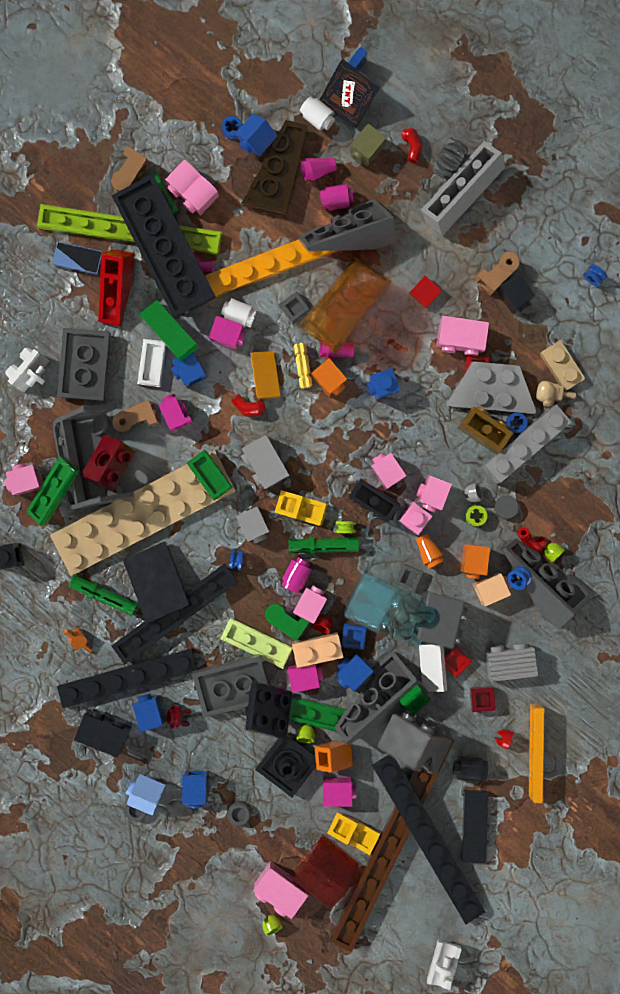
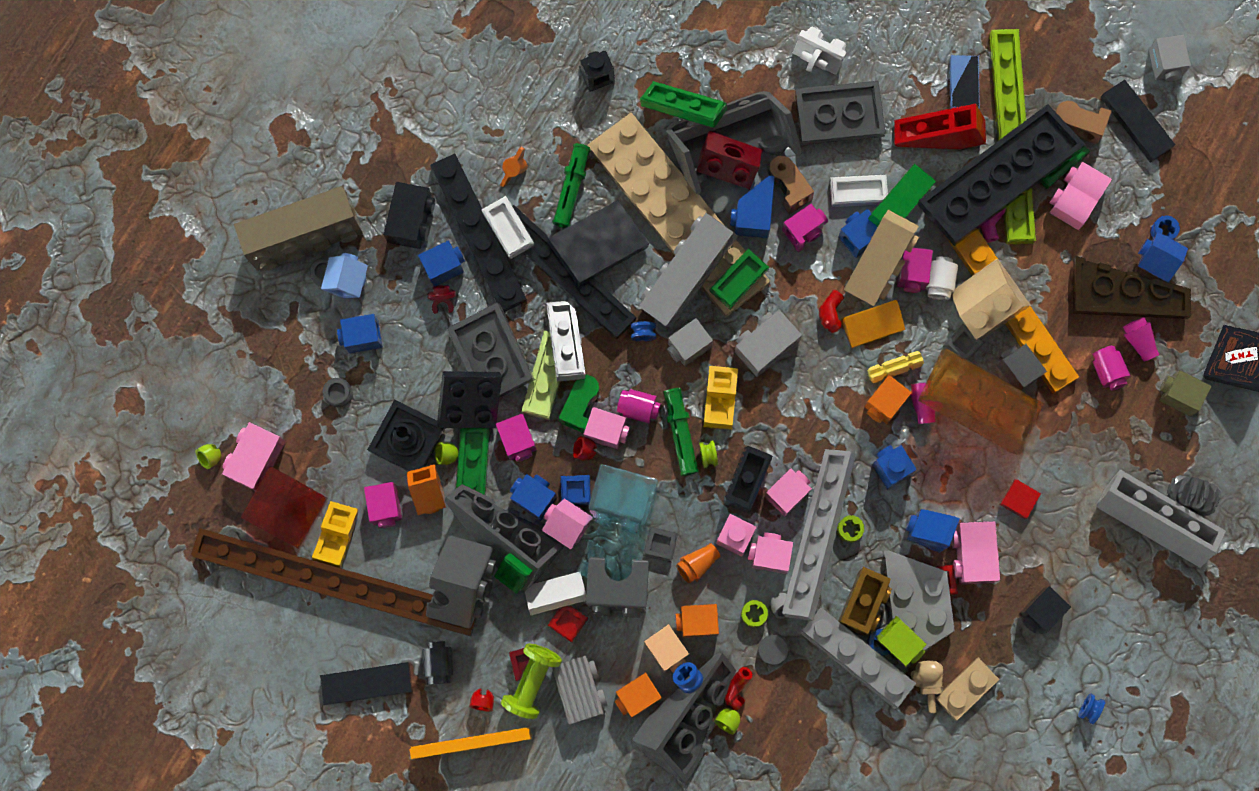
camera: 80 degrees right, 10 degrees down
bright pink brick [5,463,43,496] -> none
light nougat brick [292,632,343,668] -> none
dark grey wedge [299,199,397,251] -> none
white brick [300,96,335,131] -> none
black plate [372,754,485,924] -> none
red arm [401,128,423,163] -> none
white hips [426,940,461,990] -> none
medium nougat leg [474,252,519,296] -> none
none -> dark tan piece [234,186,363,271]
none -> white tile [481,196,534,259]
none -> lime hose [501,643,562,719]
none -> bright pink brick [542,498,594,549]
none -> tile [546,300,586,382]
none -> orange brick [614,672,662,718]
none -> light grey brick [639,213,738,328]
none -> blue slope [730,176,775,238]
none -> light grey plate [782,449,856,621]
none -> lime bush [837,515,864,543]
none -> tan brick [844,210,919,306]
none -> lime brick [876,615,927,666]
none -> blue slope [905,509,960,553]
none -> tan slope [951,259,1031,340]
none -> dark grey brick [997,344,1047,393]
none -> black tile [1100,80,1176,163]
none -> light grey brick [1149,35,1191,82]

